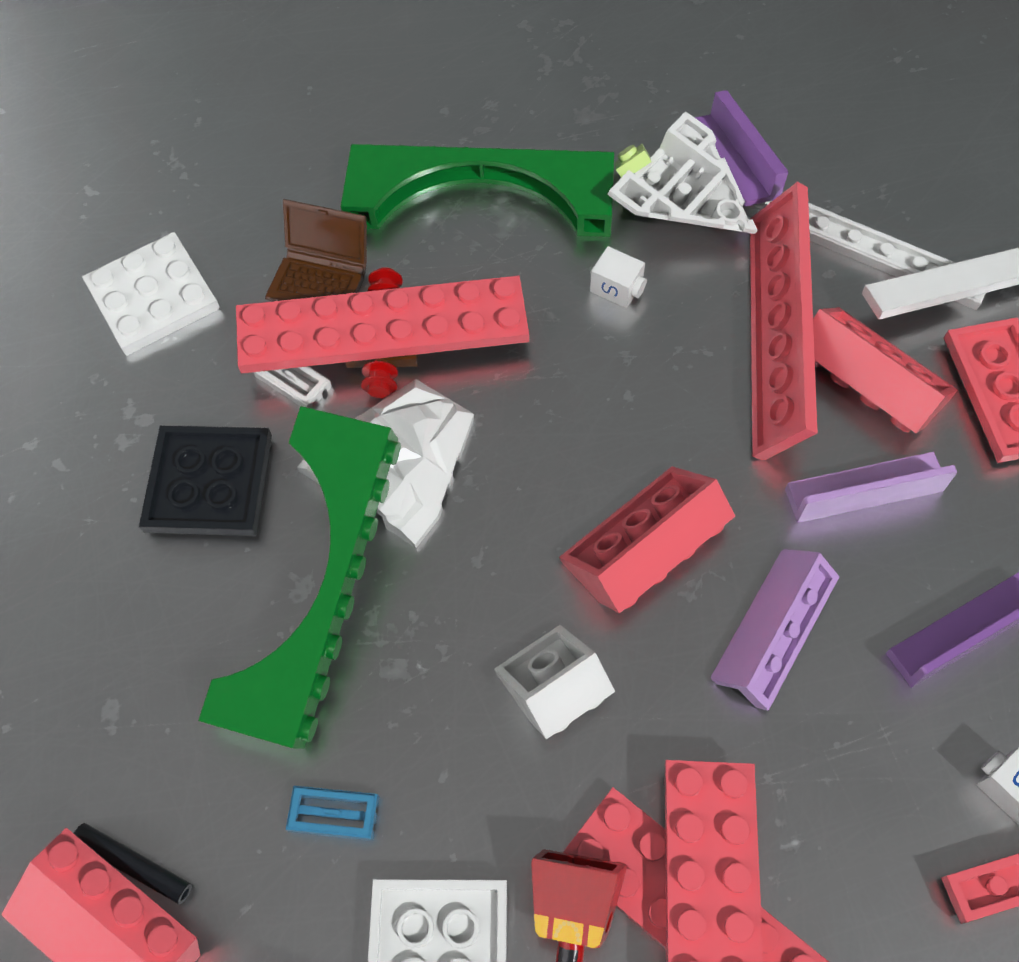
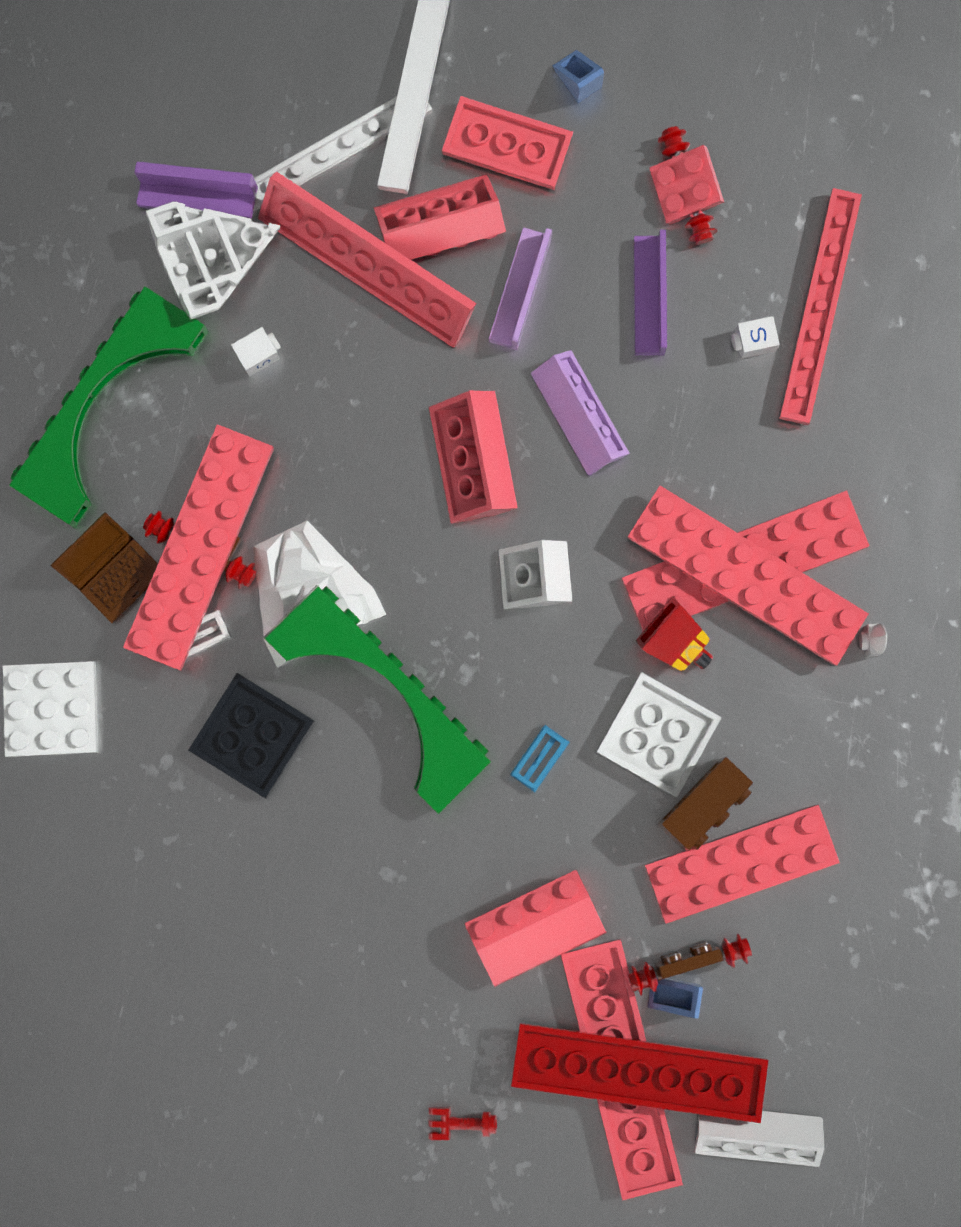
camera: 60 degrees left, 20 degrees up
black piece [74,823,192,905] -> none
yellowish green plate [614,144,651,178] -> none

